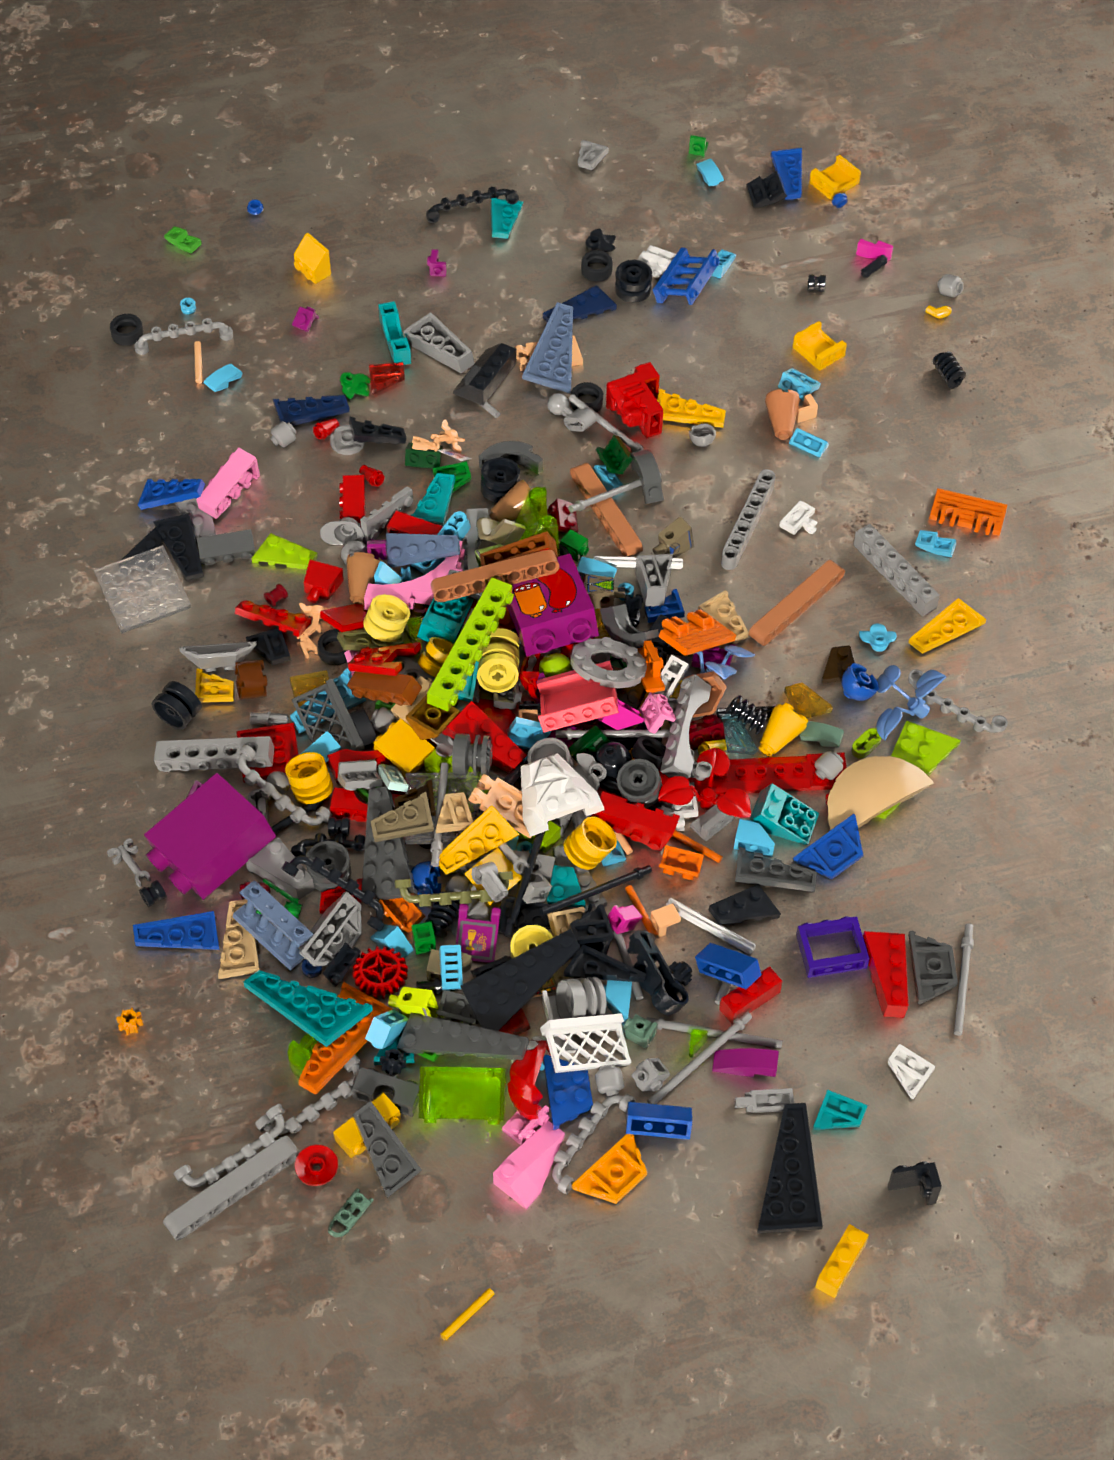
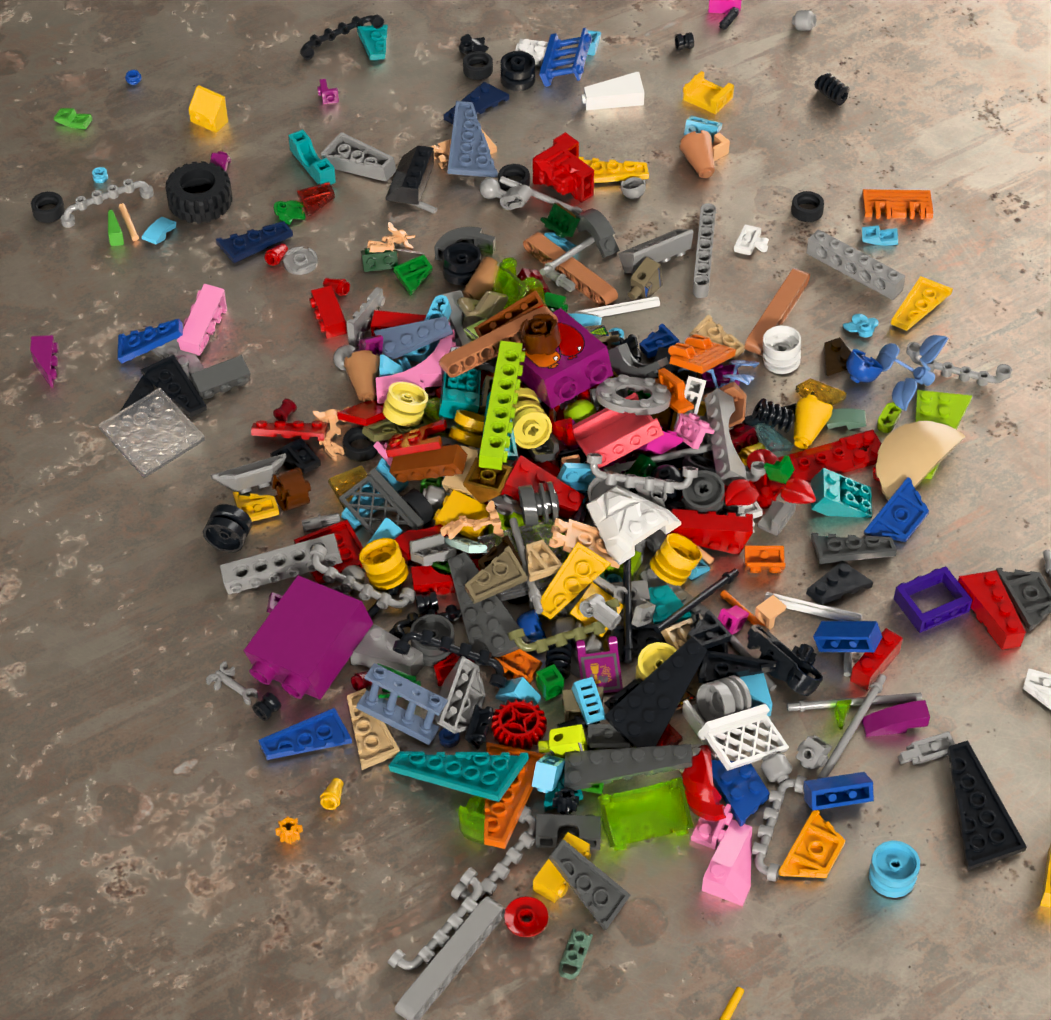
camera: 15 degrees left, 5 degrees down
lime wing [252,533,318,570] -> none
light grey head [270,421,297,448] -> none
red torso [304,560,344,603] -> none
light grey piece [320,517,364,545] -> none
black wing [349,417,406,444] -> none
teal wing [410,473,456,526] -> none
sand green brick [624,1014,658,1049] -> none
light grey wedge [635,554,673,607] -> none
orange bar [672,830,723,863] -> none
medium azure slope [734,819,775,857] -> none
medium azure slope [789,428,829,458] -> none
teal wing [813,1090,868,1130] -> none
light grey head [814,751,844,780] -> none
yellow arm [925,305,952,319] -> none
none -> magenta slope [30,335,59,387]
none -> bright green slope [108,210,124,246]
none -> black tyre [165,161,232,224]
none -> yellow cone [320,778,344,810]
none -> light nougat piece [440,500,504,540]
none -> reddish brown brick [520,314,561,355]
none -> light grey axle [546,270,576,292]
none -> white slope [581,72,644,110]
none -> light grey bar [586,453,698,494]
none -> light grey slope [618,229,694,275]
none -> white wheel [763,325,801,374]
none -> green panel [764,455,795,484]
none -> black tyre [791,191,824,222]
none -> medium azure wheel [868,840,920,898]

